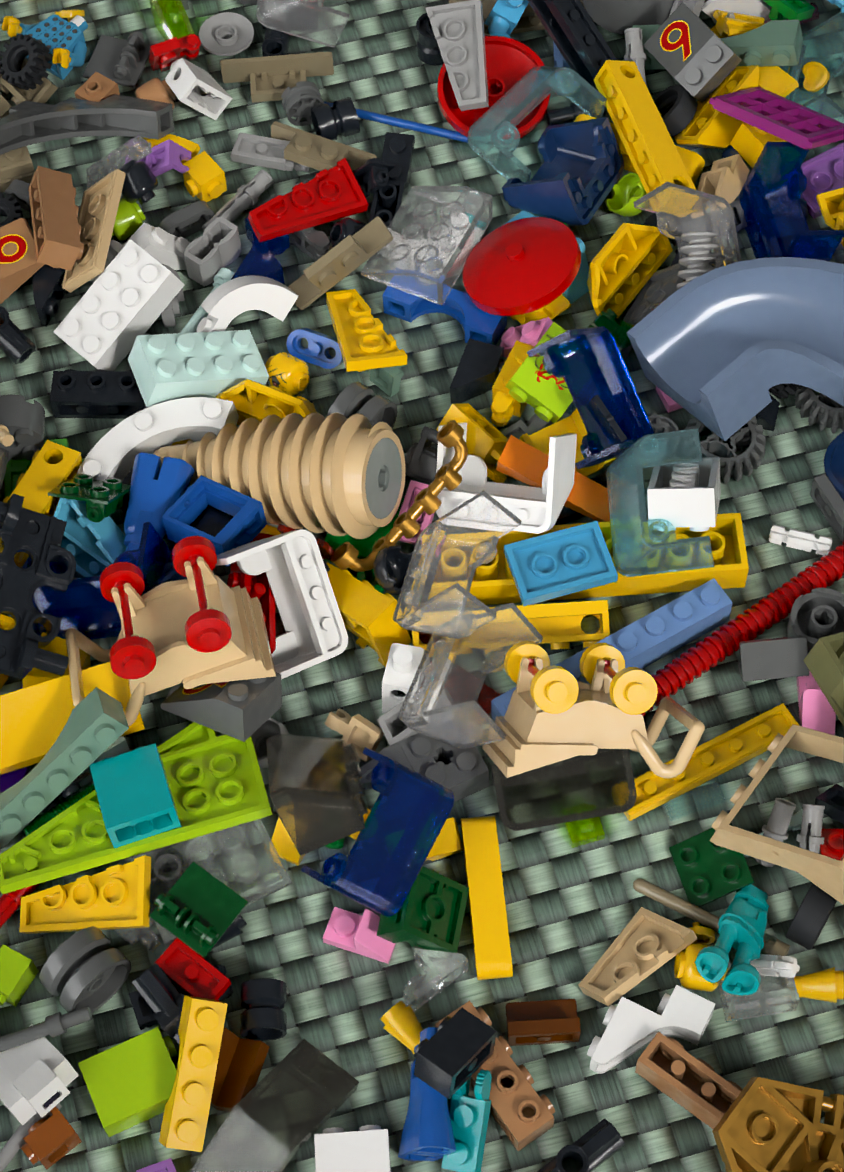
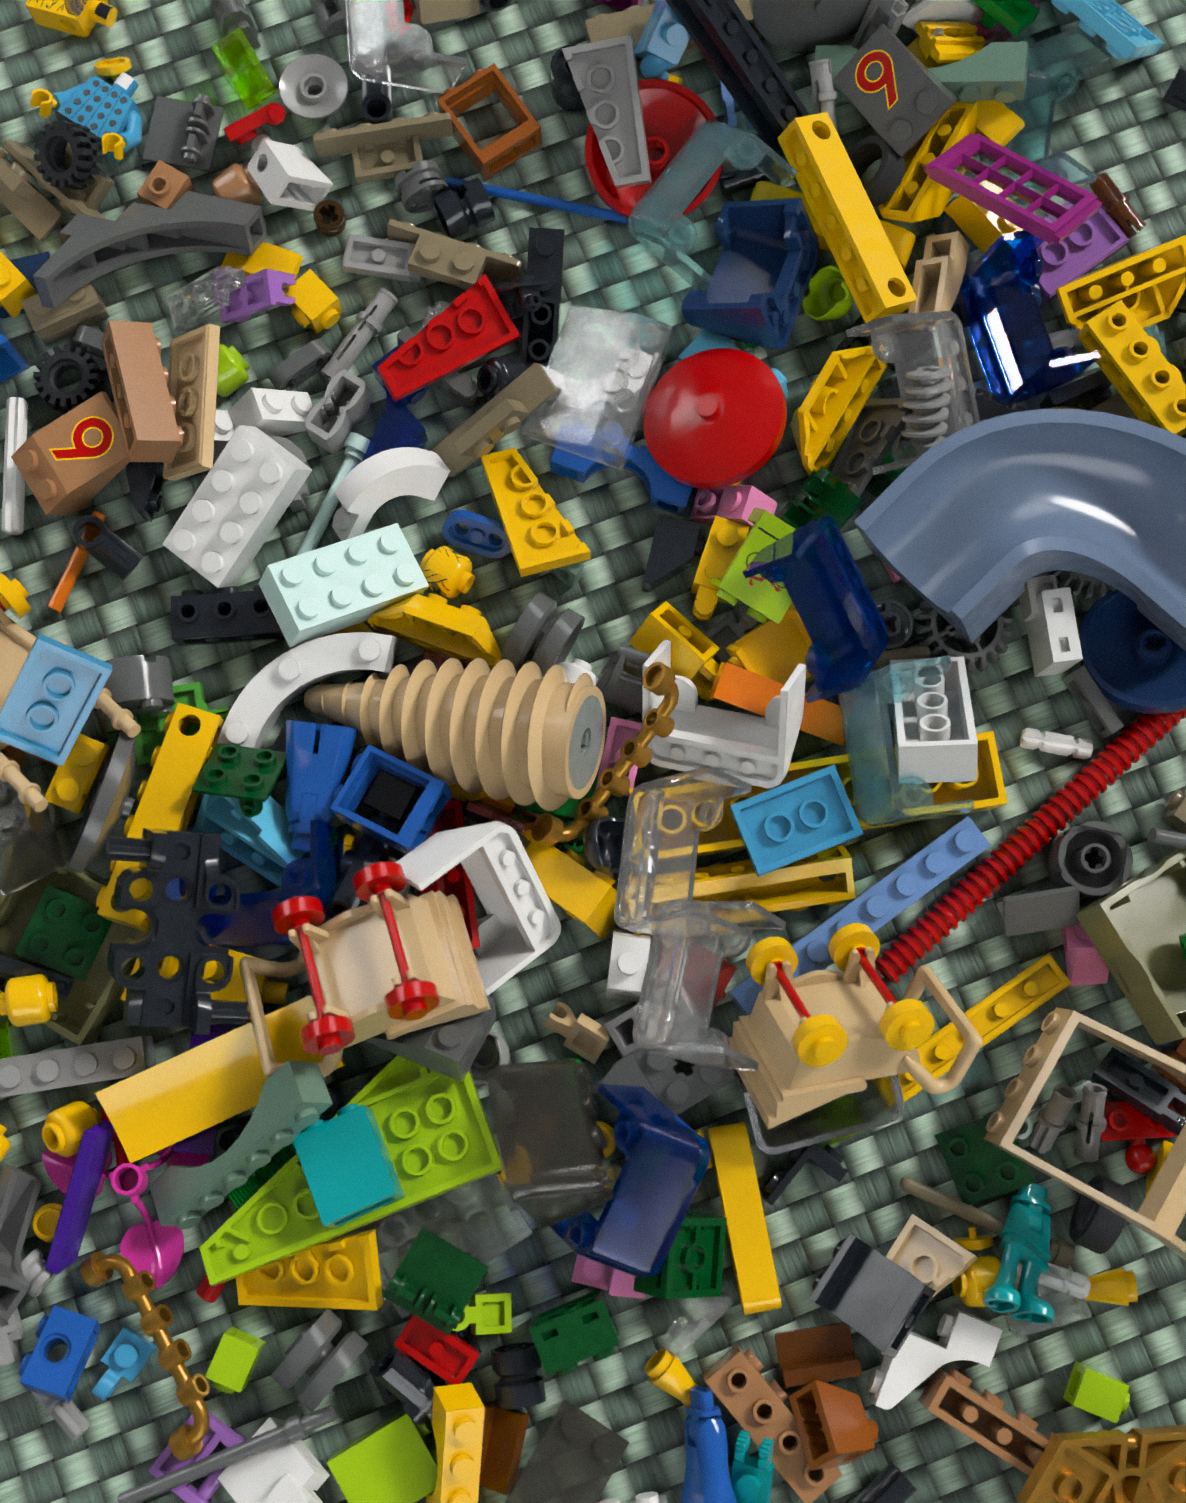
camera: 10 degrees left, 20 degrees up
black head [119,159,158,205] -> none
black brick [414,1007,497,1099] -> none
black piece [588,395,628,447] -> none
yellow piece [802,61,830,92] -> none
none -> dark brown bush [313,200,346,237]
none -> dark orange window [437,63,542,180]
none -> lime plate [452,1292,512,1335]
none -> dark green piece [529,1289,620,1377]
none -> black bracket [762,1139,848,1206]
none -> dark orange torso [789,1380,878,1470]
none -> panel [809,1233,936,1358]
none -> white piece [1019,575,1083,677]
none -> lime brick [1063,1361,1130,1423]

